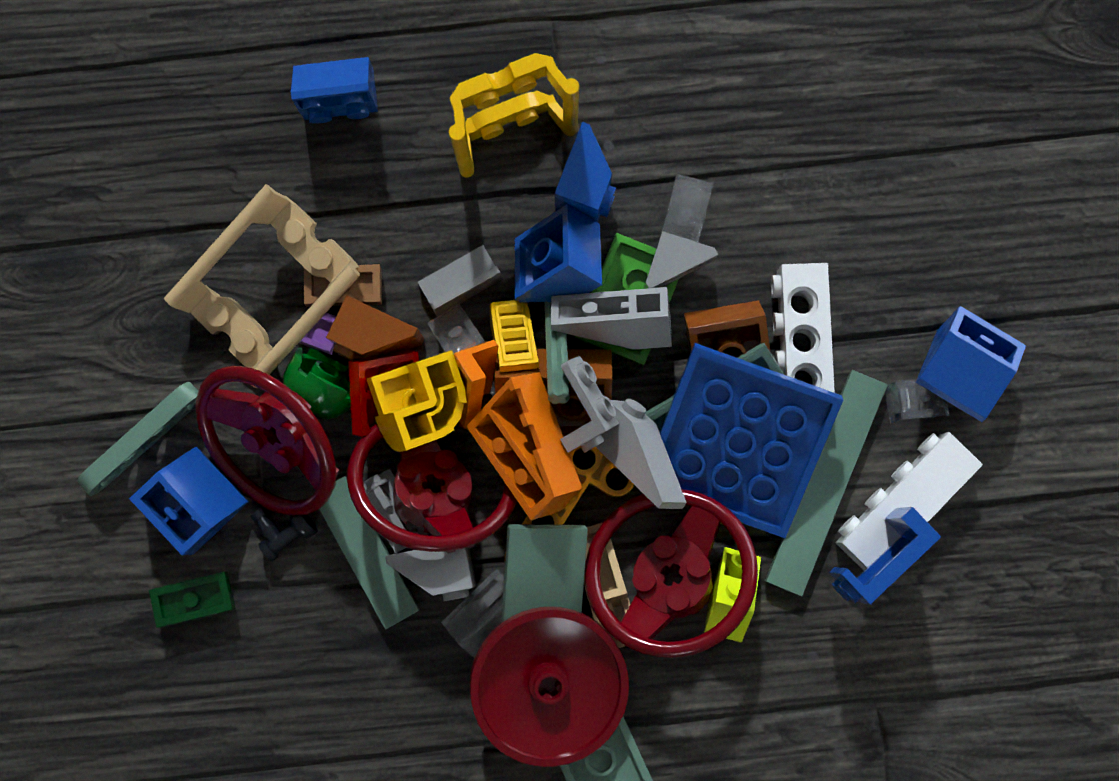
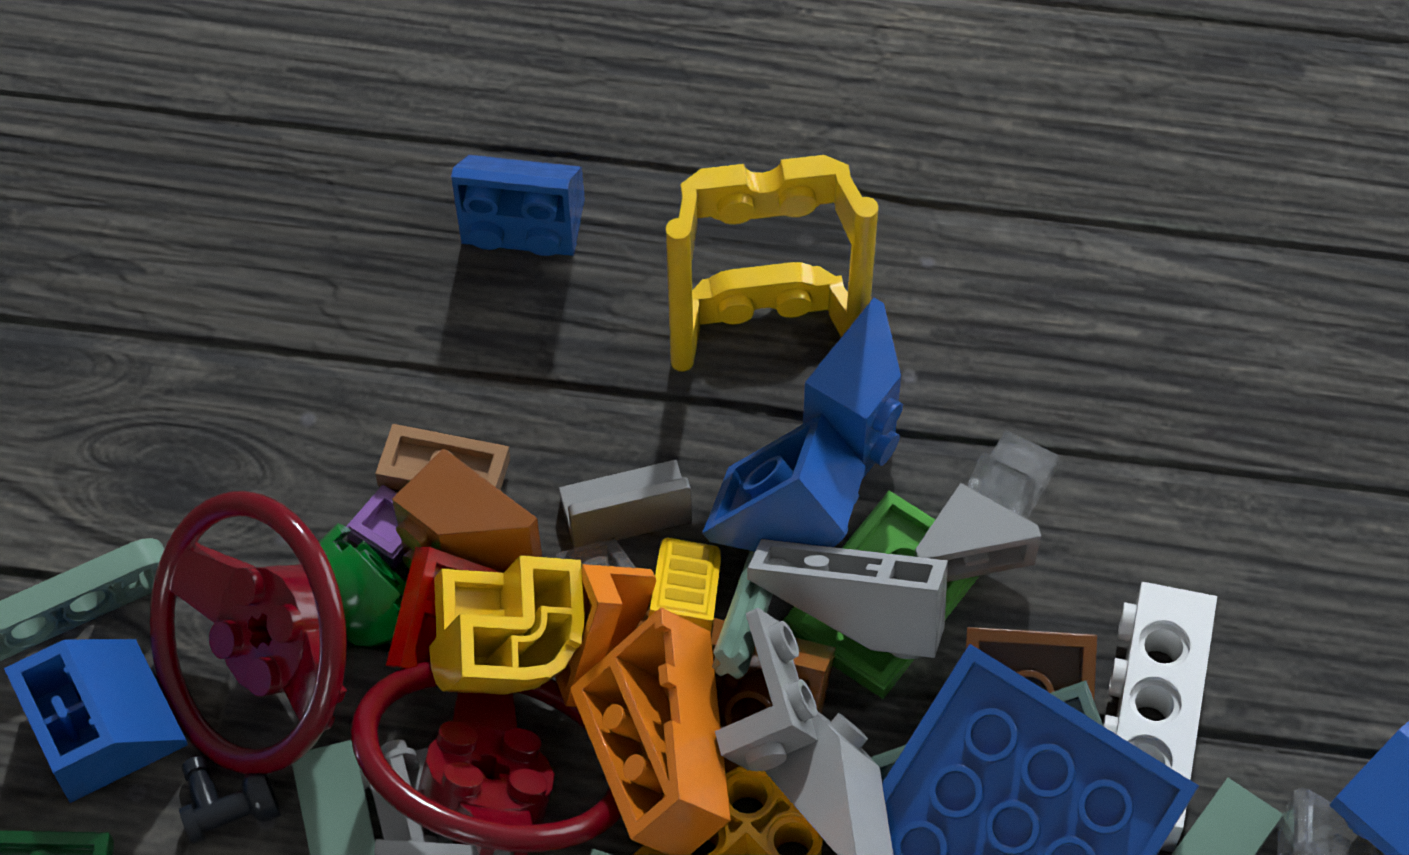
camera: 15 degrees right, 25 degrees down
tan piece [164,184,360,388] -> none

